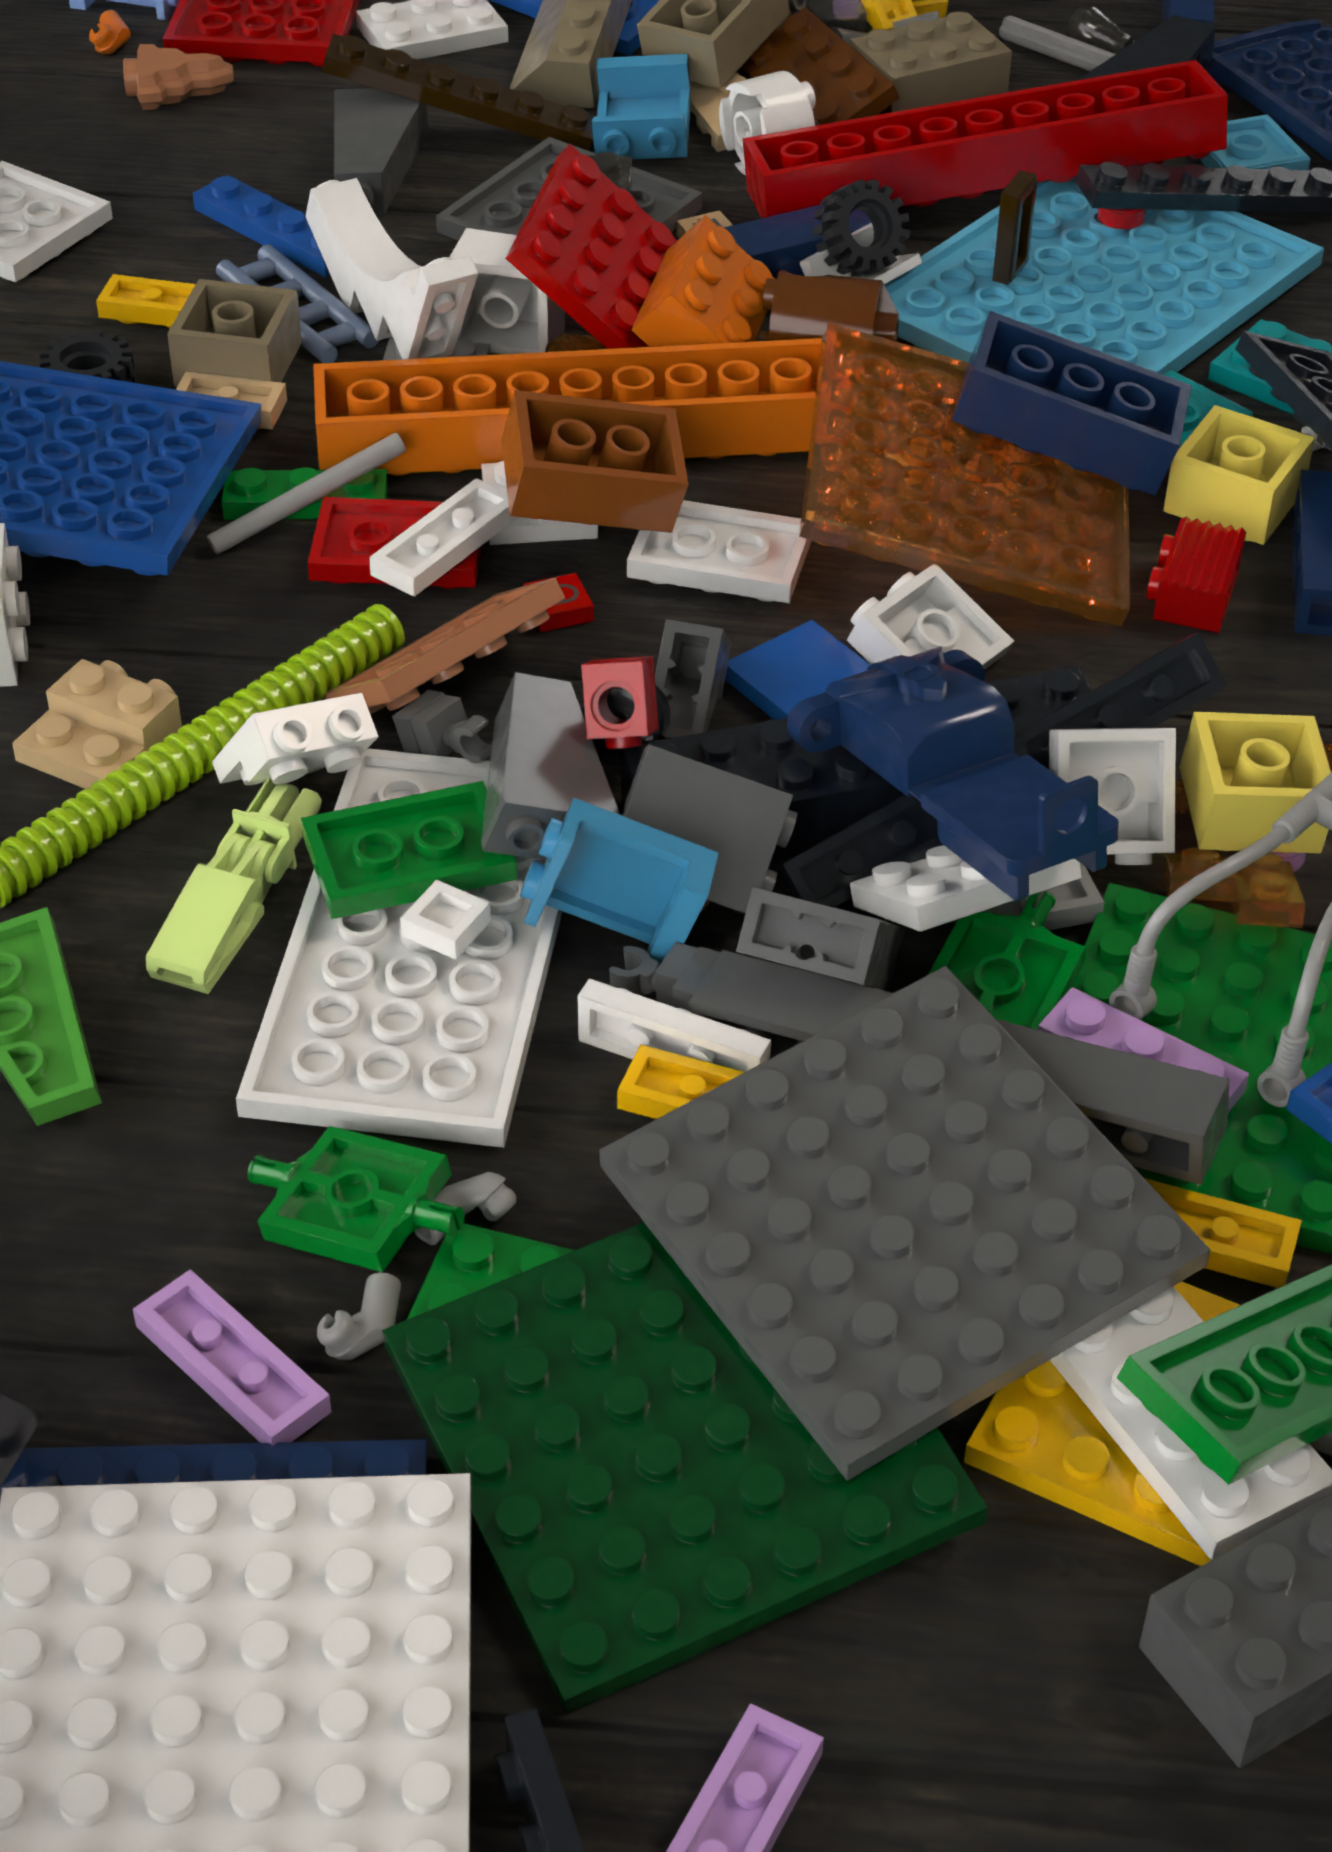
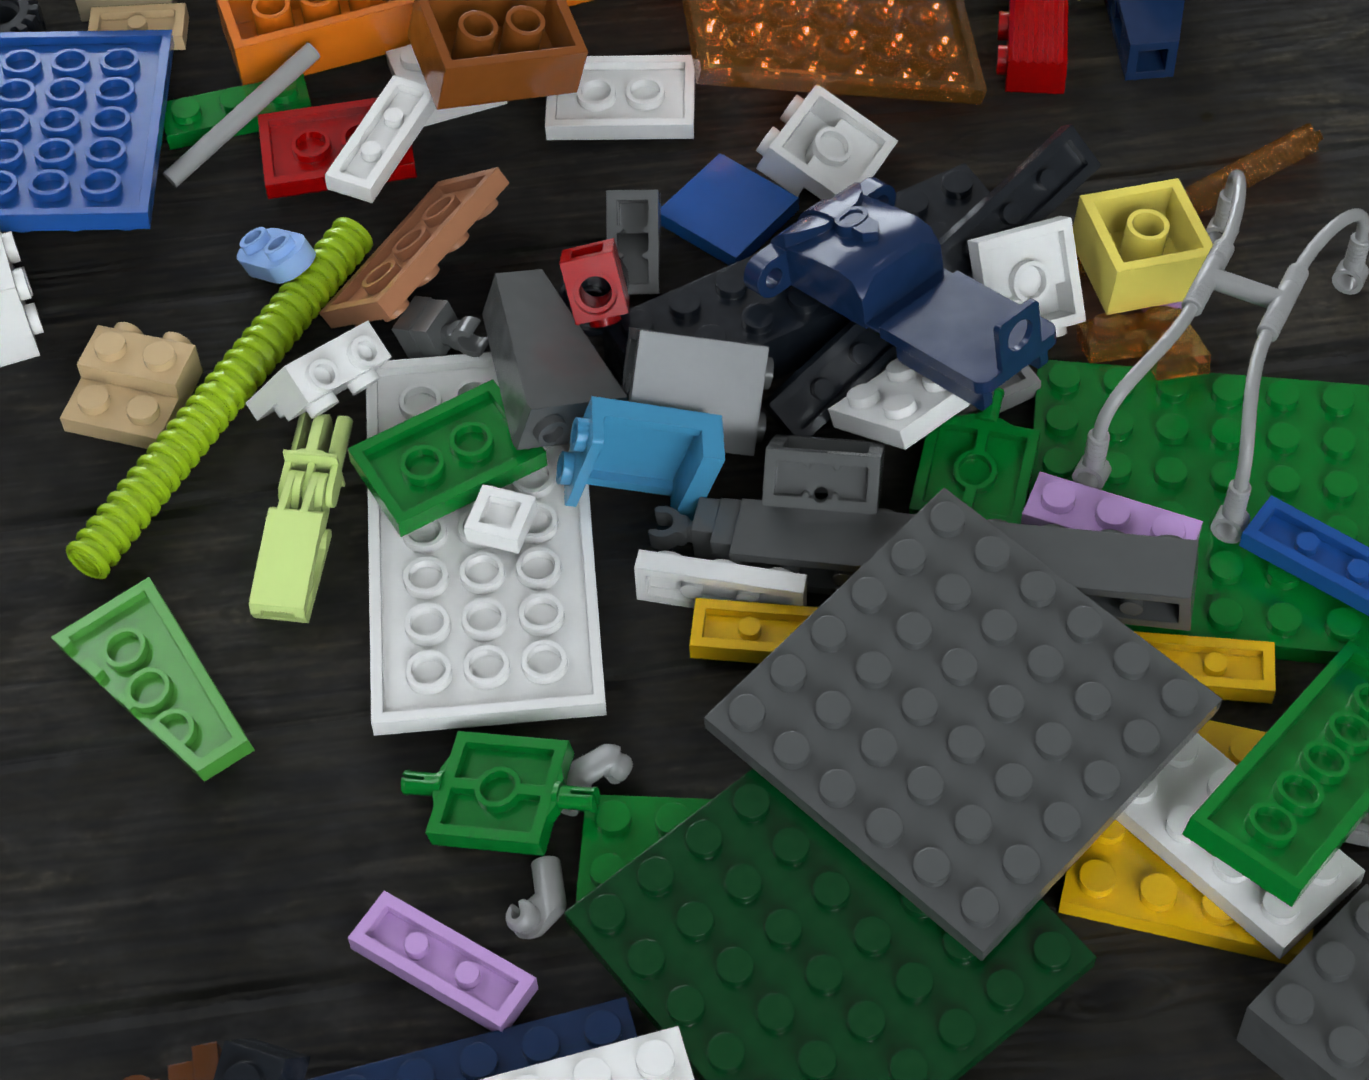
camera: 10 degrees left, 10 degrees up
red tile [523,573,594,632] -> none
none -> light blue plate [237,227,316,284]

